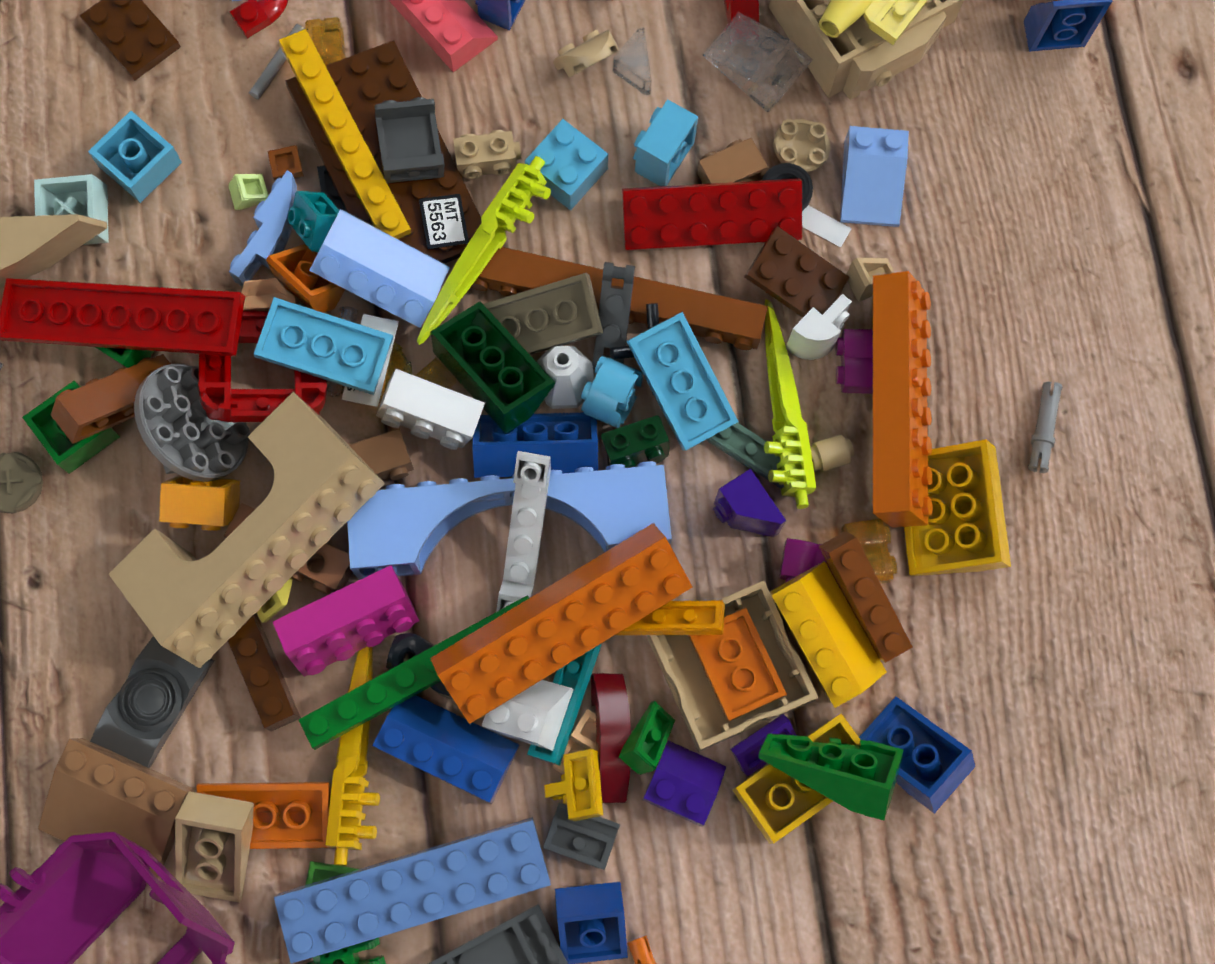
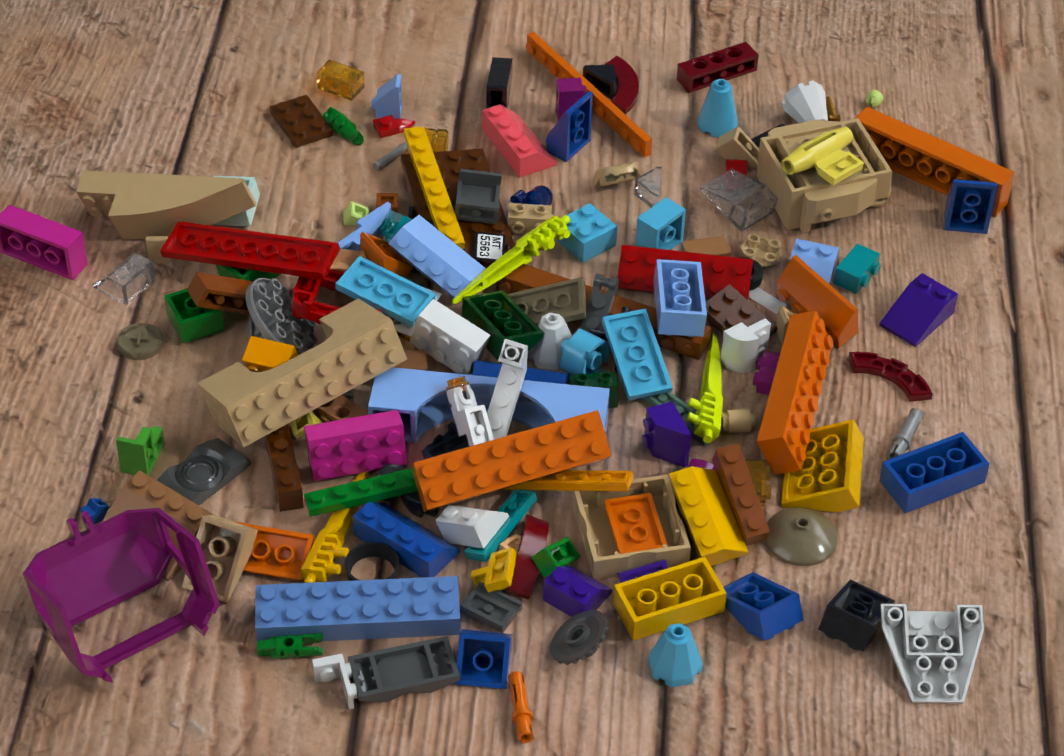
camera: 15 degrees right, 30 degrees down
medium azure brick [88,111,182,203] -> none
green wedge [759,734,904,821] -> none
none -> blue piece [81,498,110,525]
none -> bright green panel [116,426,165,475]
none -> green hinge [323,107,364,146]
none -> black tyre [345,542,399,581]
none -> black wing [421,422,469,459]
none -> white plate [446,376,494,447]
none -> clear blue piece [510,185,553,205]
none -> dark grey gear [550,610,609,665]
none -> medium azure cone [648,623,703,687]
none -> light blue brick [653,259,707,337]
none -> dark tan dish [765,507,838,566]
none -> orange slope [777,254,858,348]
none -> black slope [818,579,895,652]
none -> teal brick [834,243,881,294]
none -> dark red tile [848,352,933,402]
none -> dark purple slope [879,273,958,347]
none -> blue brick [879,432,990,513]
none -> white wedge [880,604,984,704]

